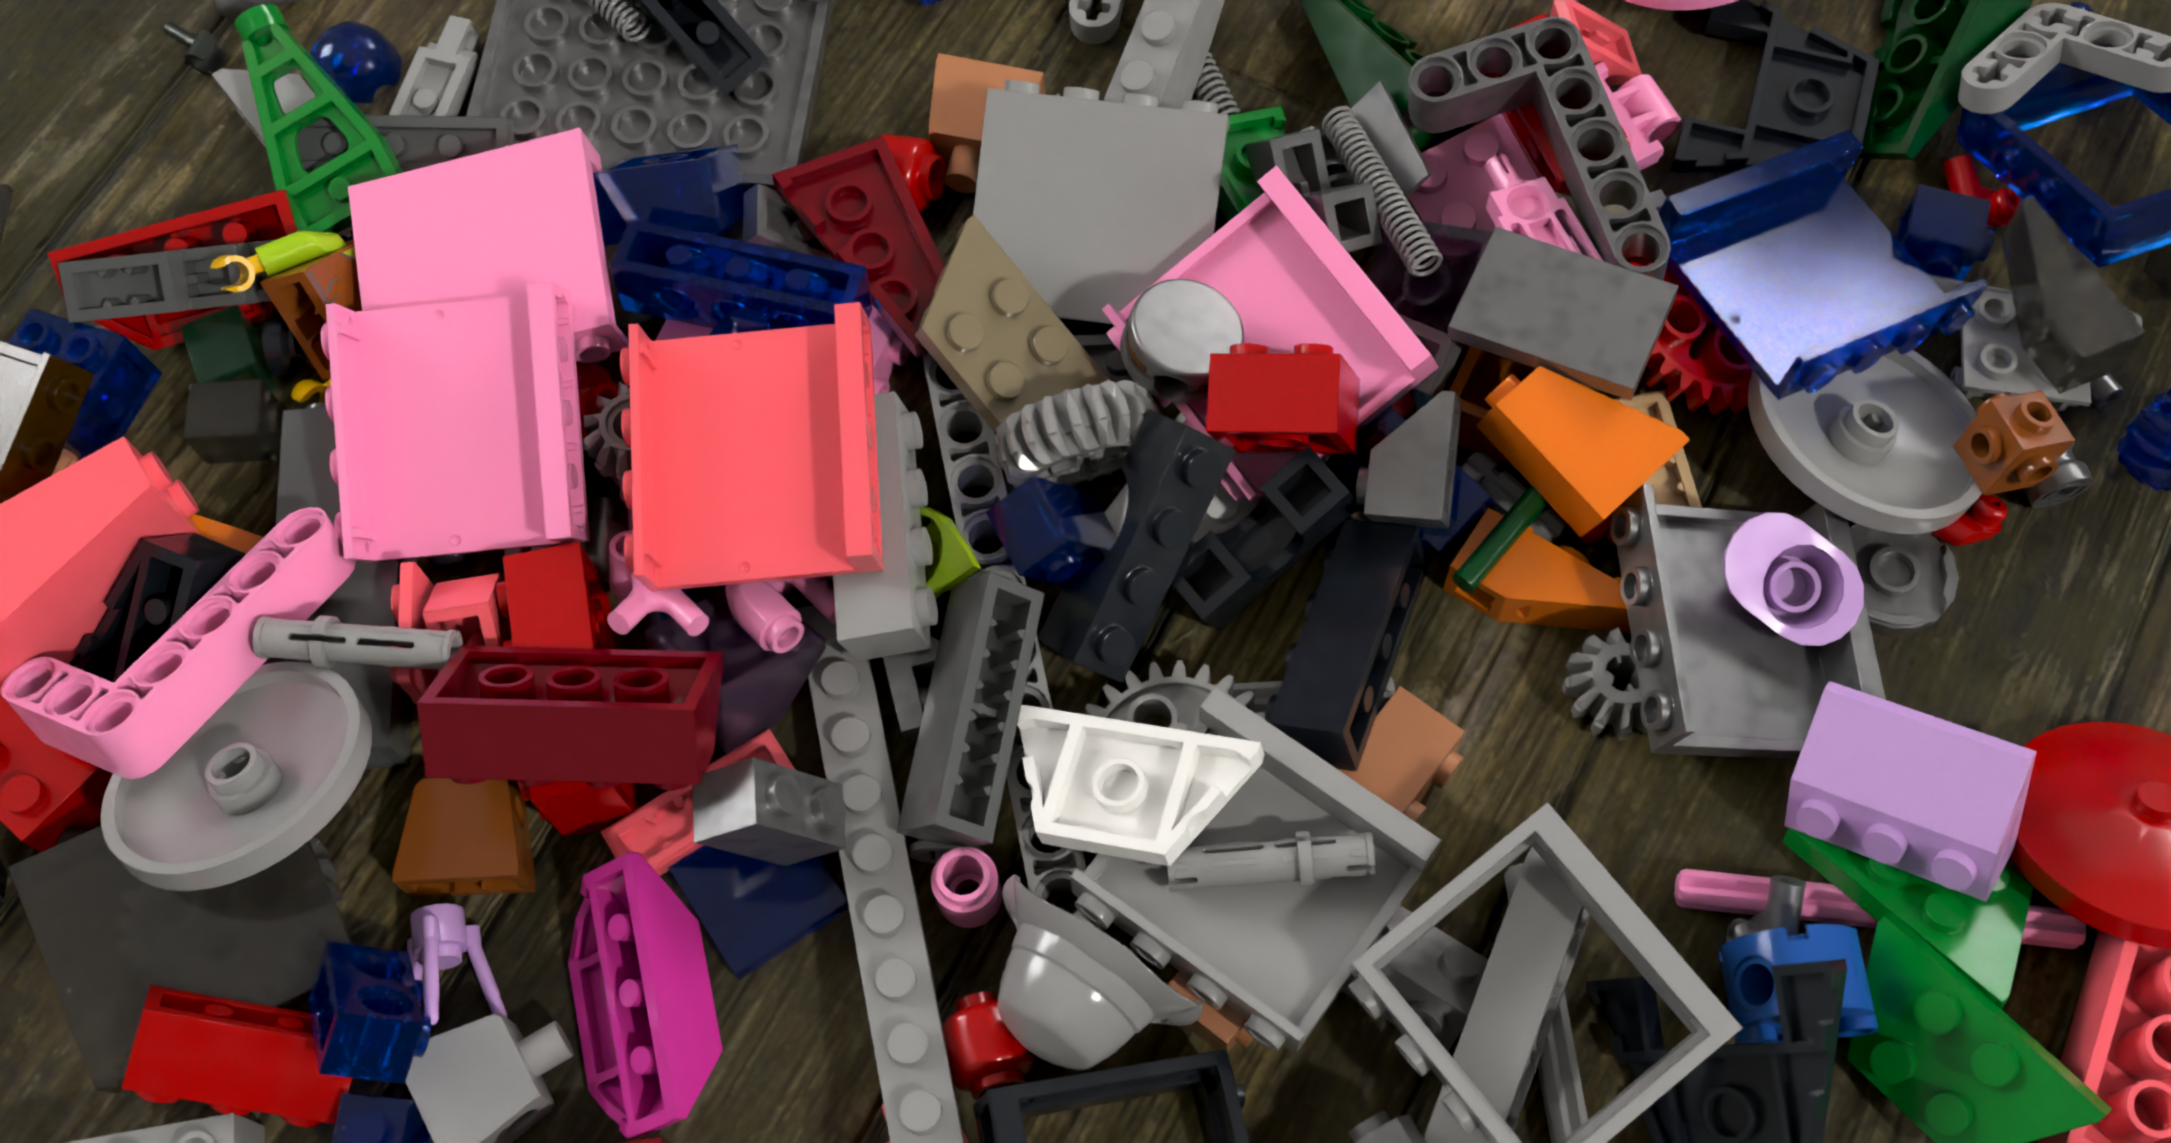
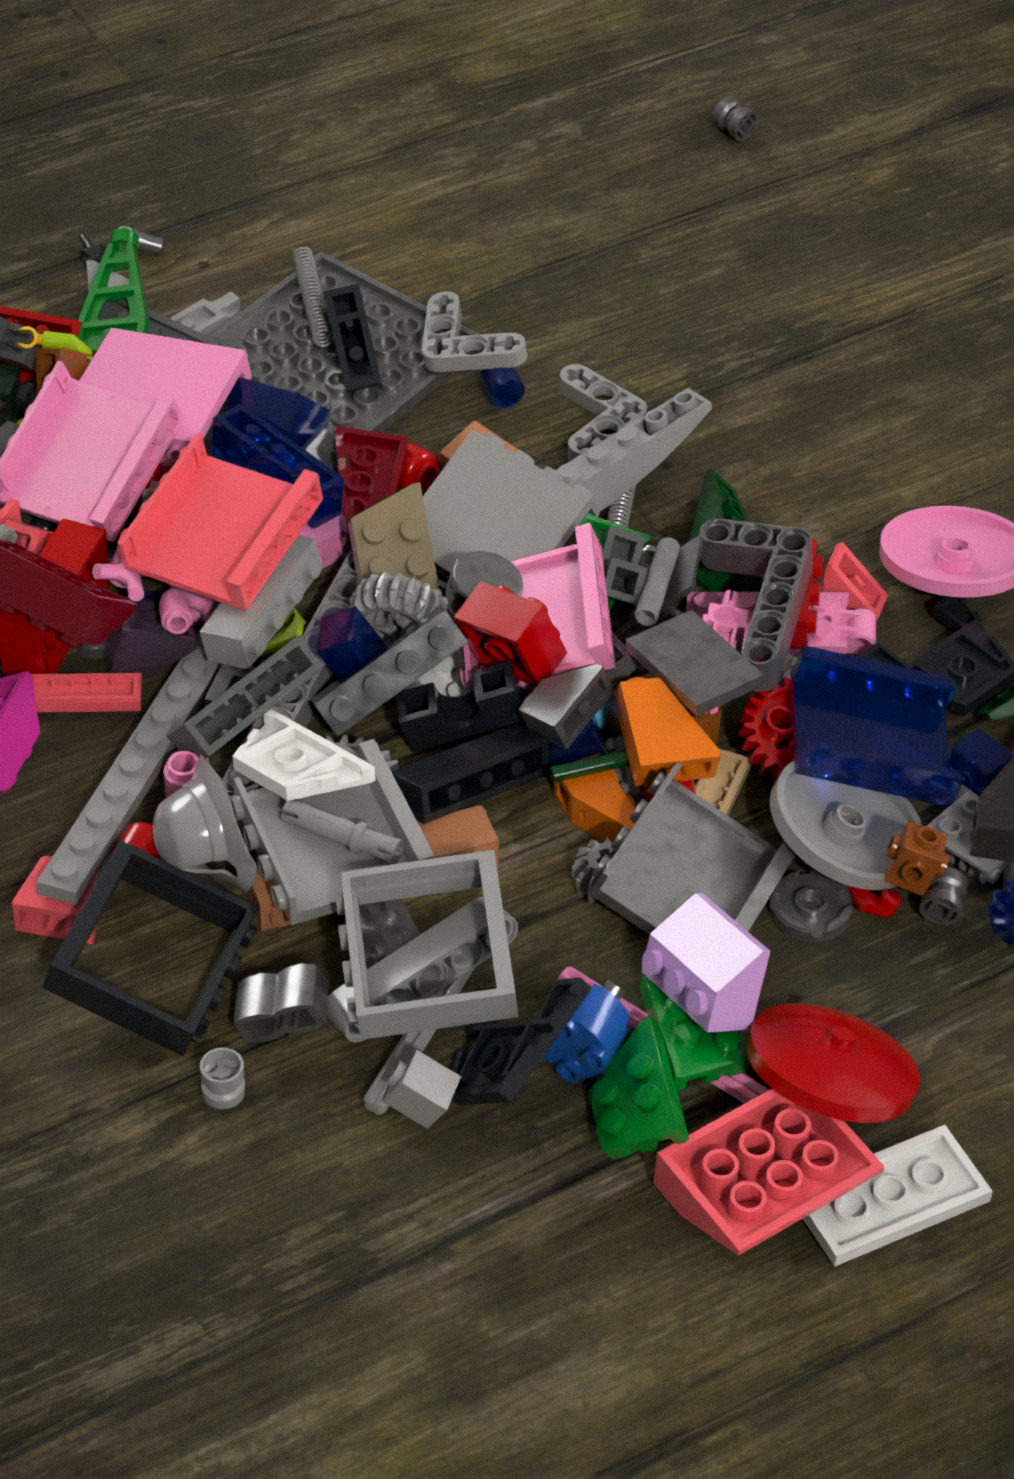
camera: 25 degrees right, 20 degrees down
clear blue hair [309,21,402,104] -> none
clear blue tile [669,845,849,980] -> none
flat silver brick [693,757,846,866] -> none
lavender piece [1723,512,1864,646] -> none

